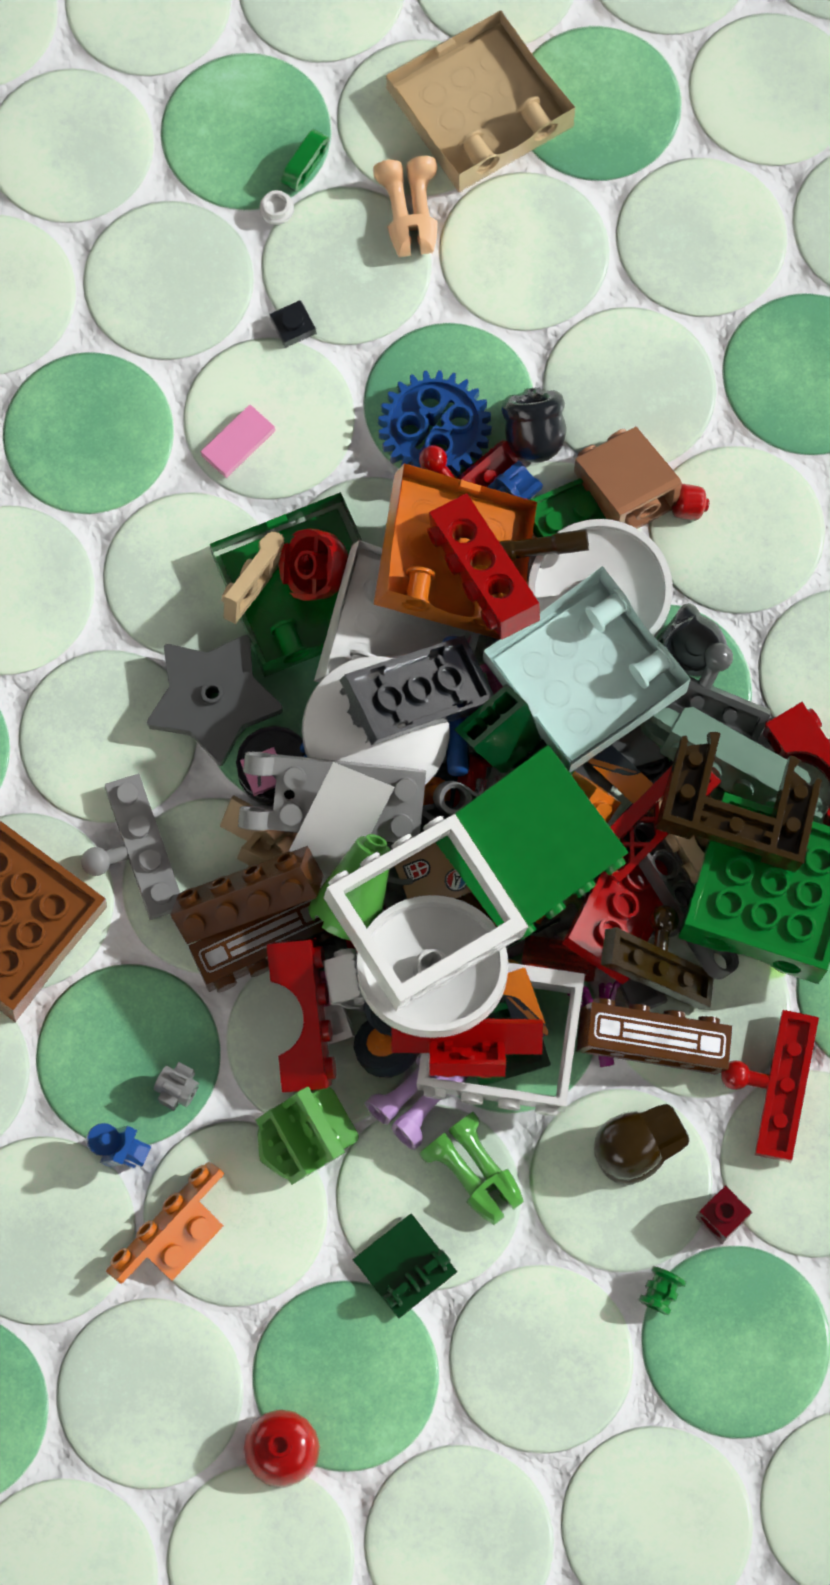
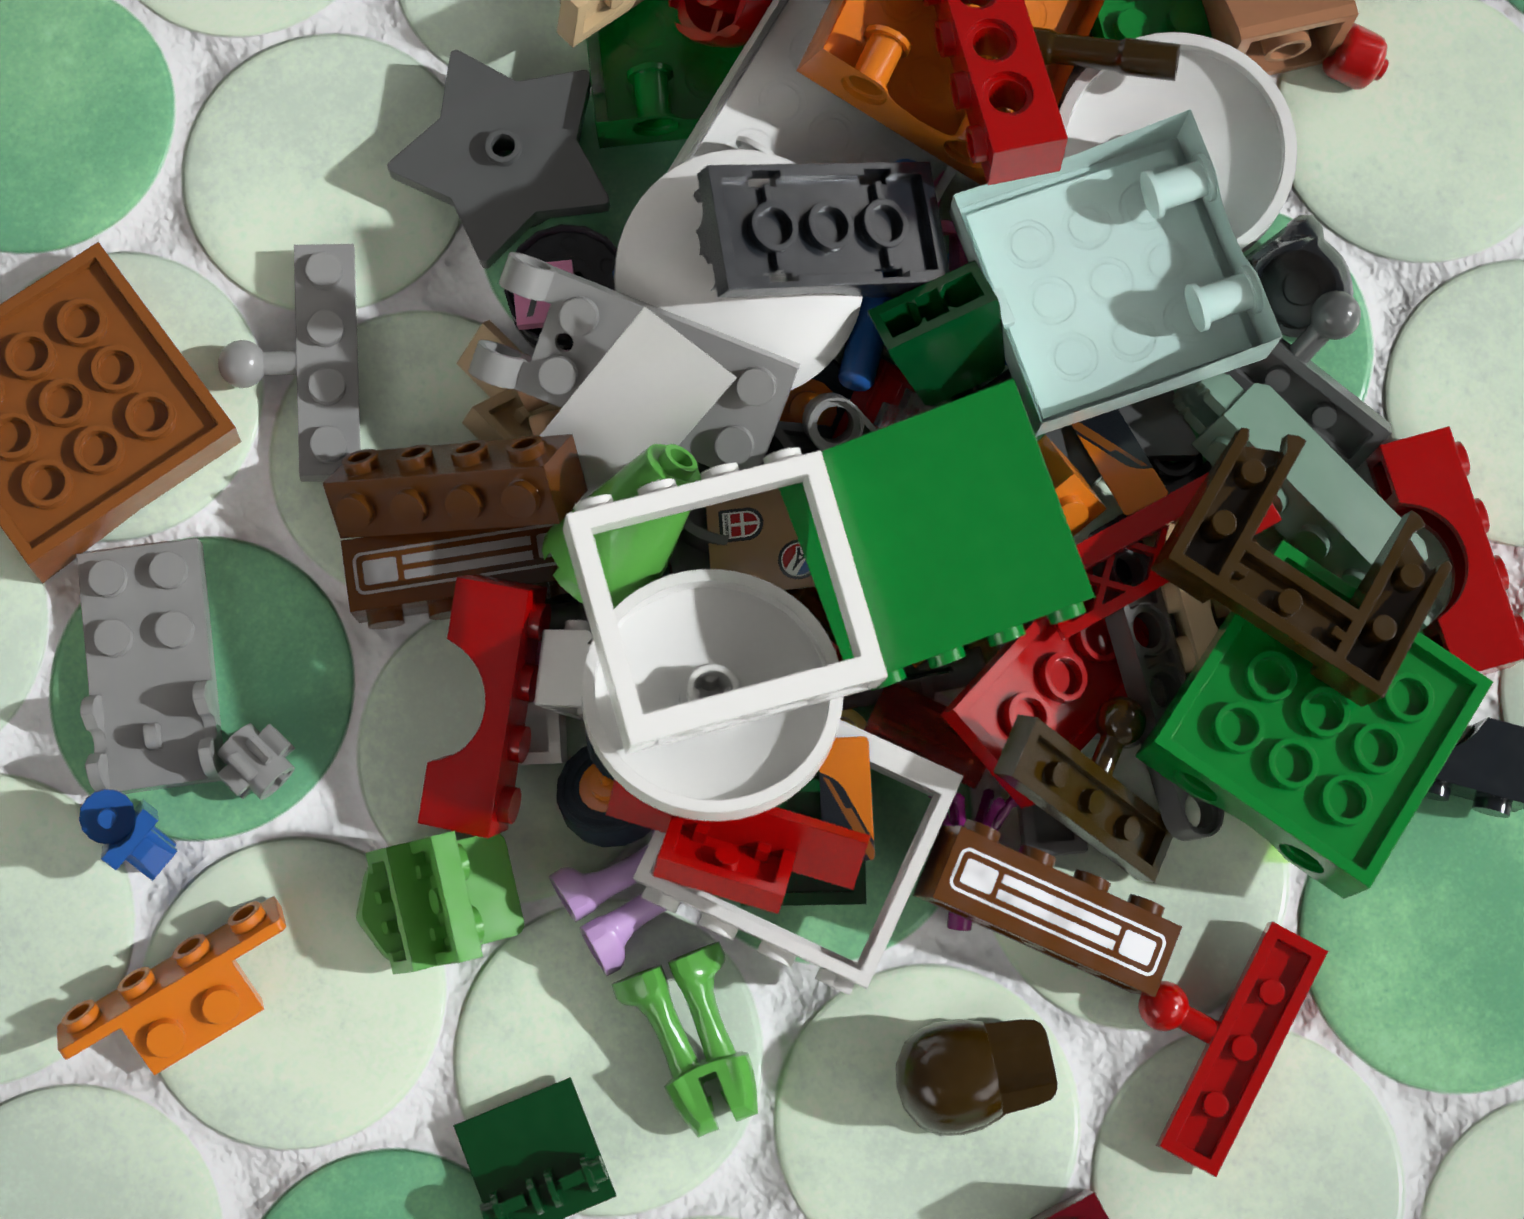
camera: 15 degrees right, 5 degrees up
none -> light grey hinge [76,538,225,794]

